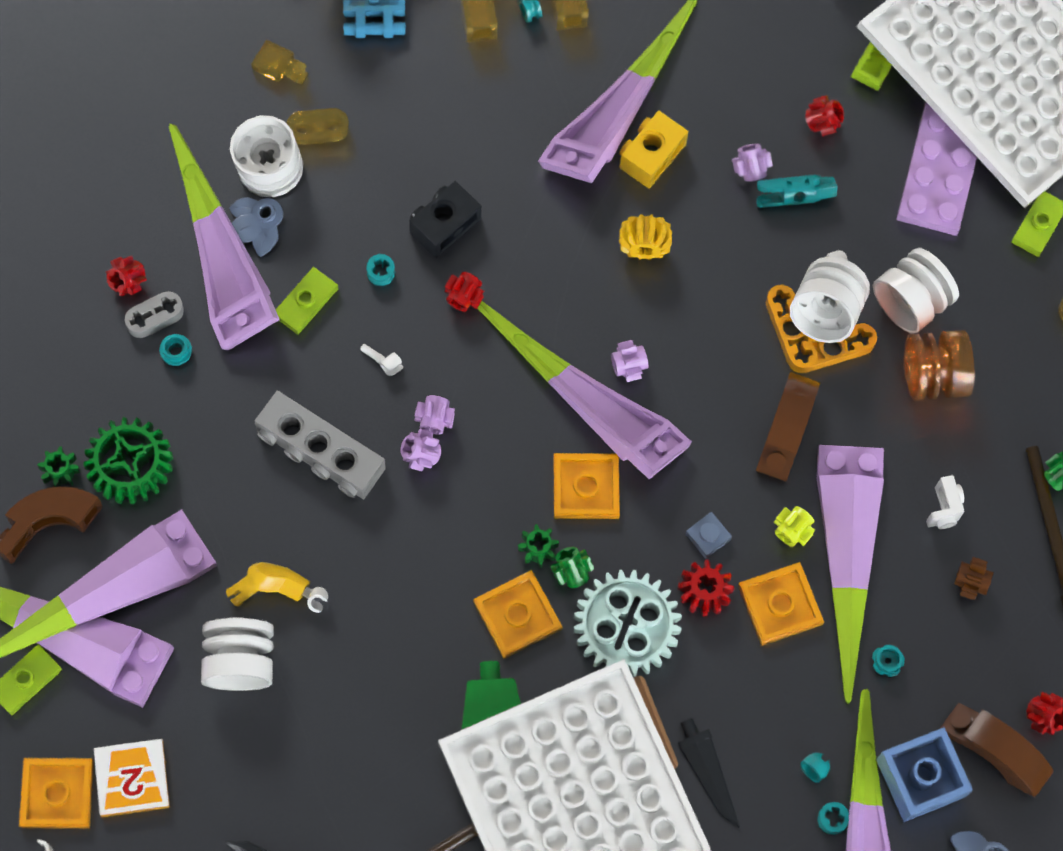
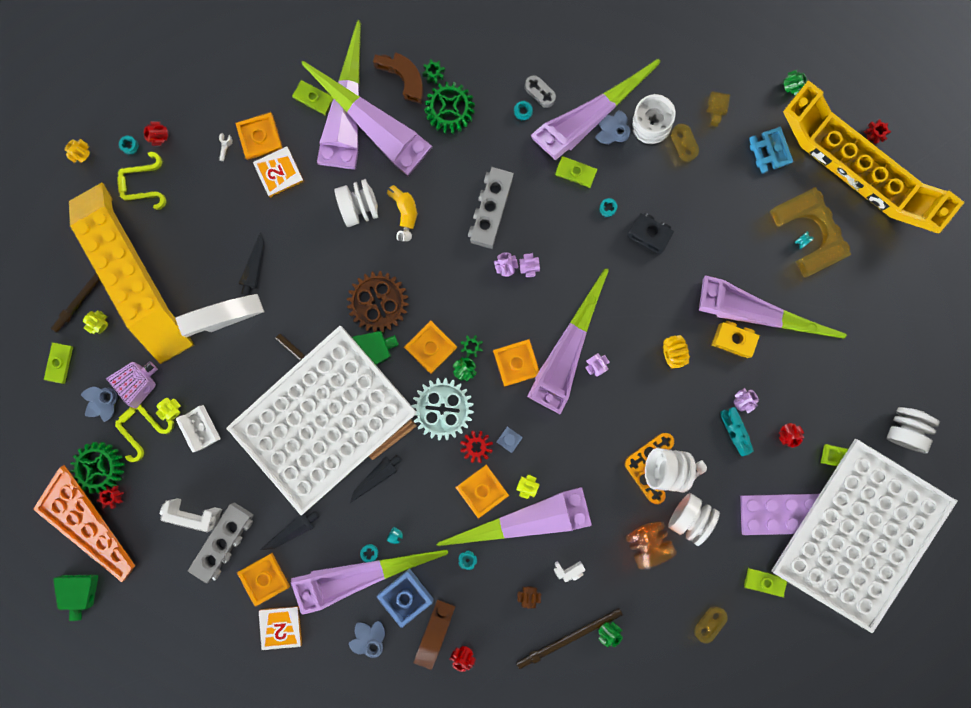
camera: 80 degrees right, 15 degrees up
red gear [106,255,147,296] -> none
white hand [360,344,403,376] -> none
red gear [444,272,484,312] -> none
reddish brown arch [756,372,821,481] -> none
none -> reddish brown gear [347,271,409,333]

